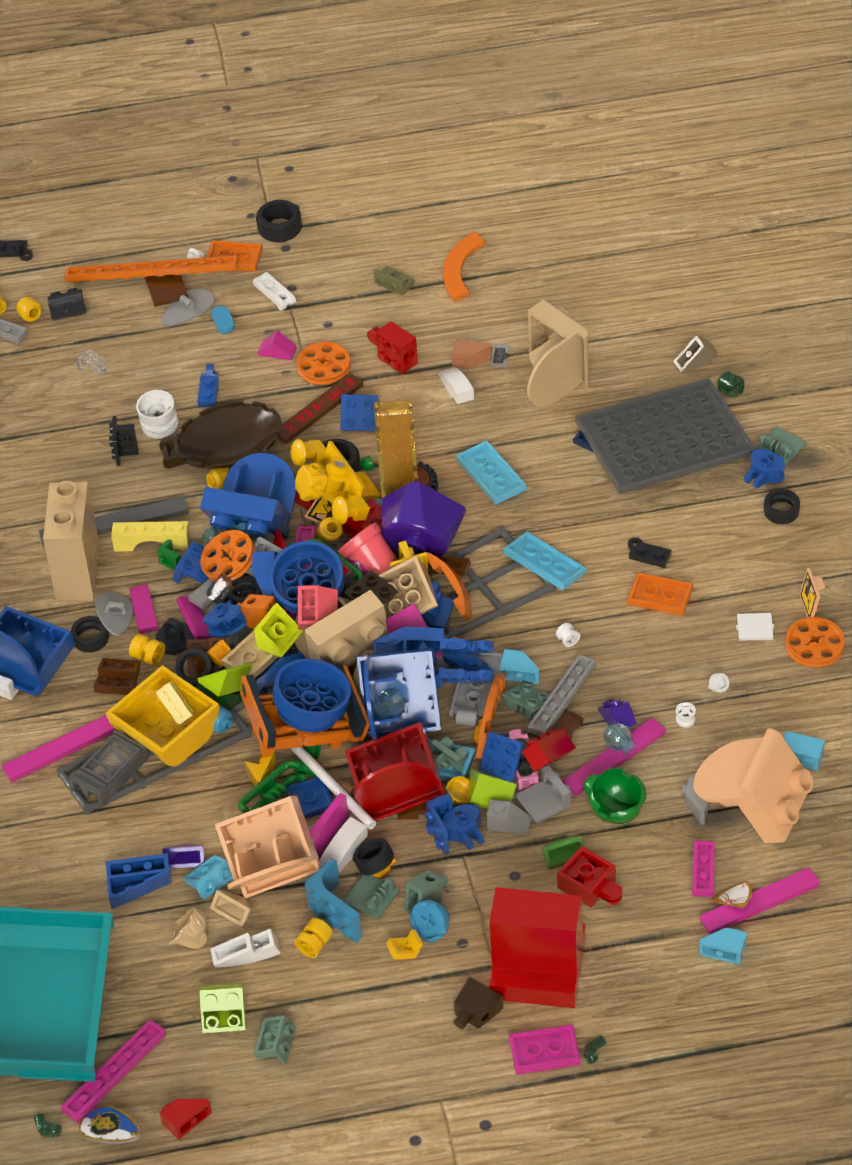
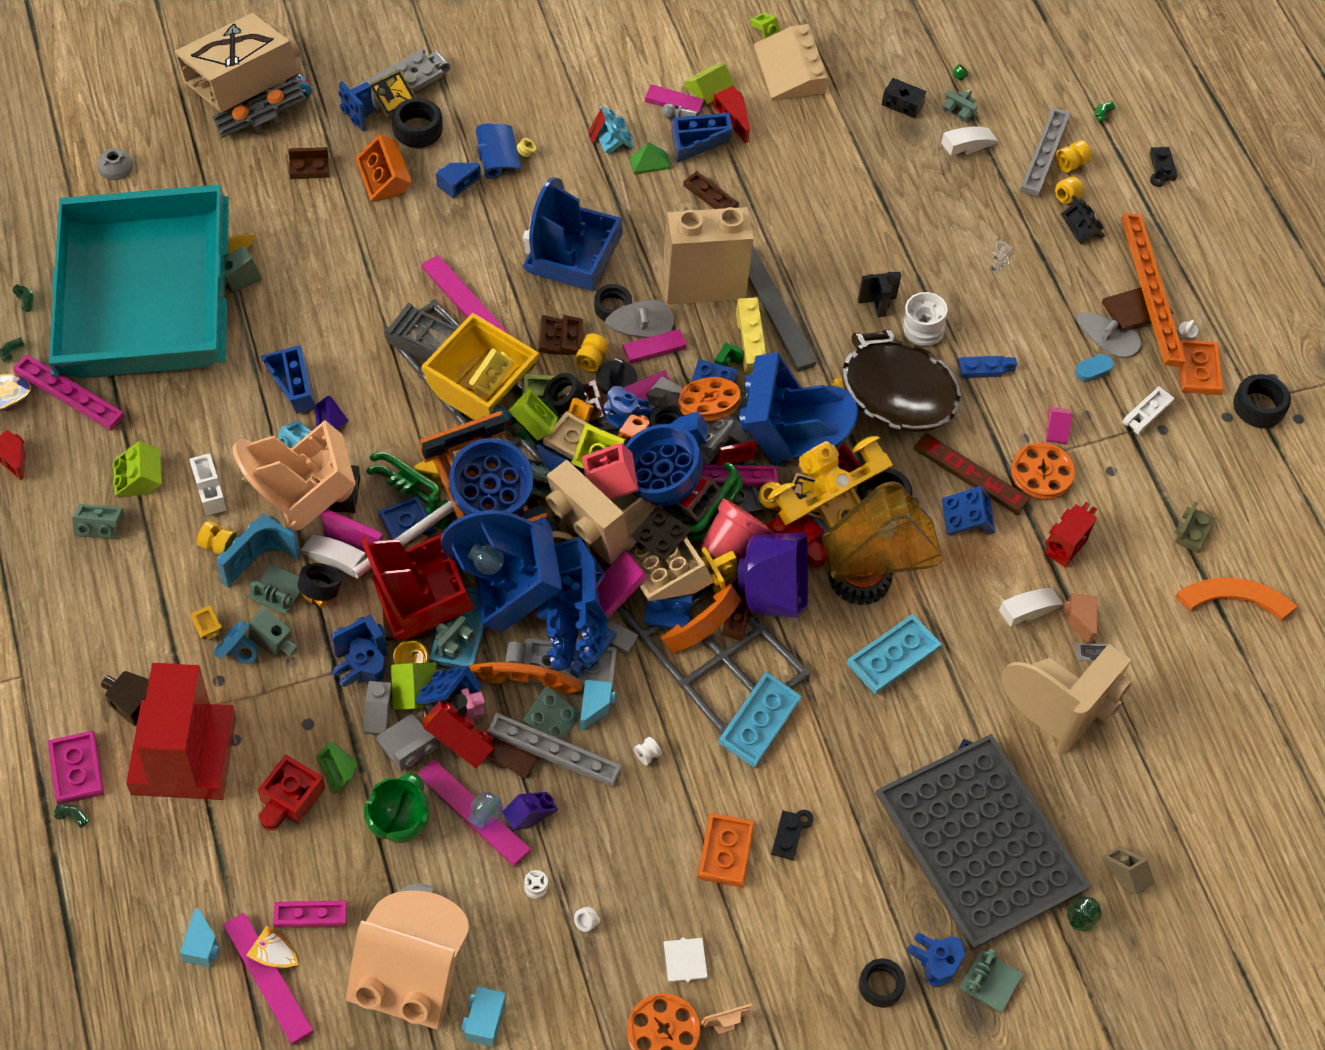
camera: 75 degrees right, 10 degrees up
tan hair [167,907,207,949] -> none

